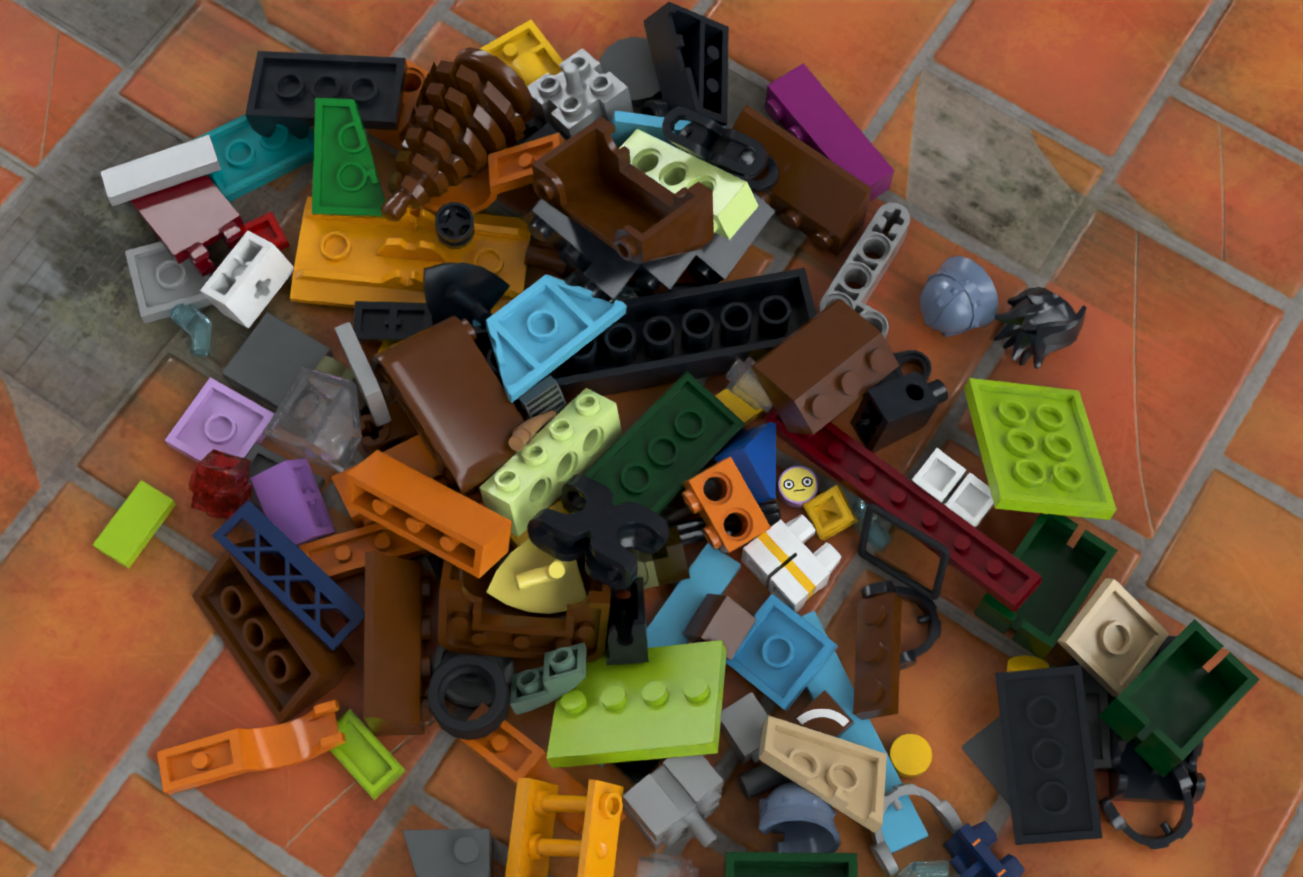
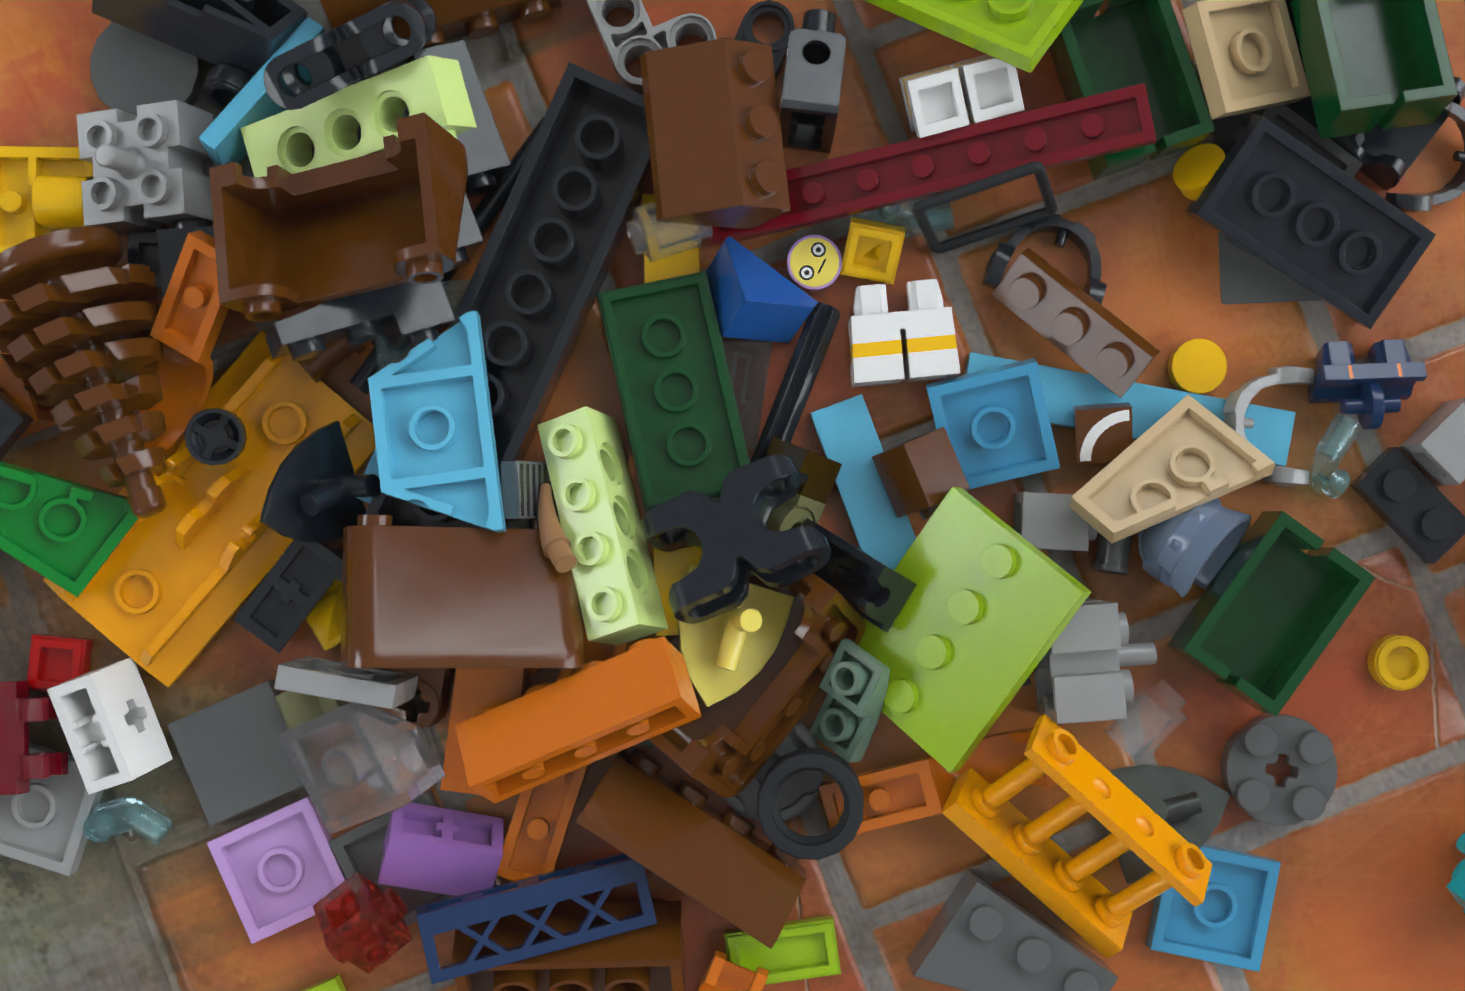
camera: 50 degrees left, 20 degrees up
orange brick [682,457,771,553] -> none

